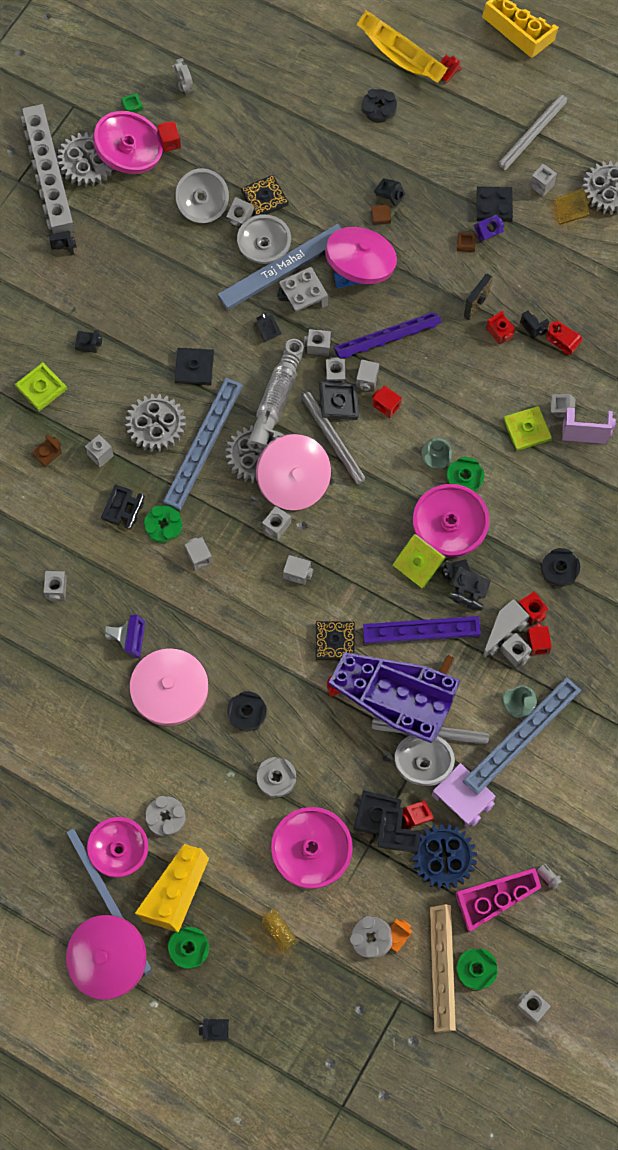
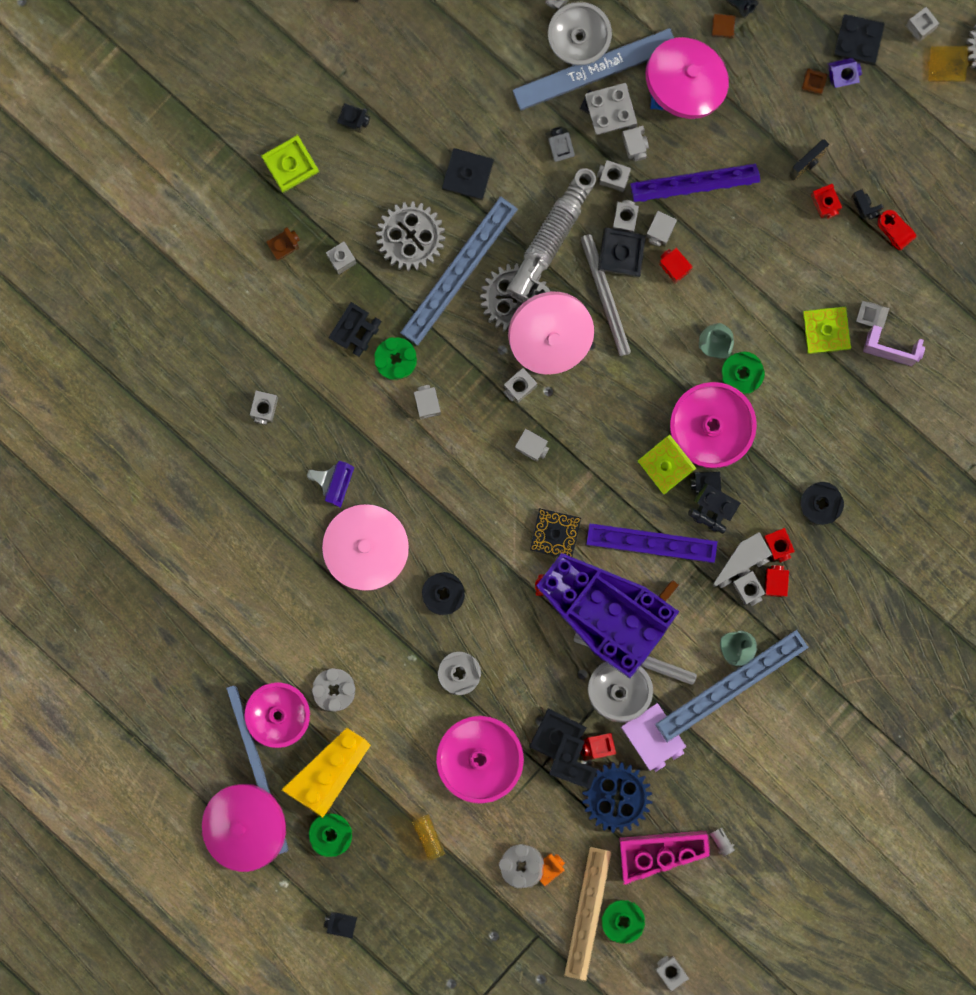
camera: 15 degrees right, 15 degrees up
none -> light grey brick [622,126,649,161]

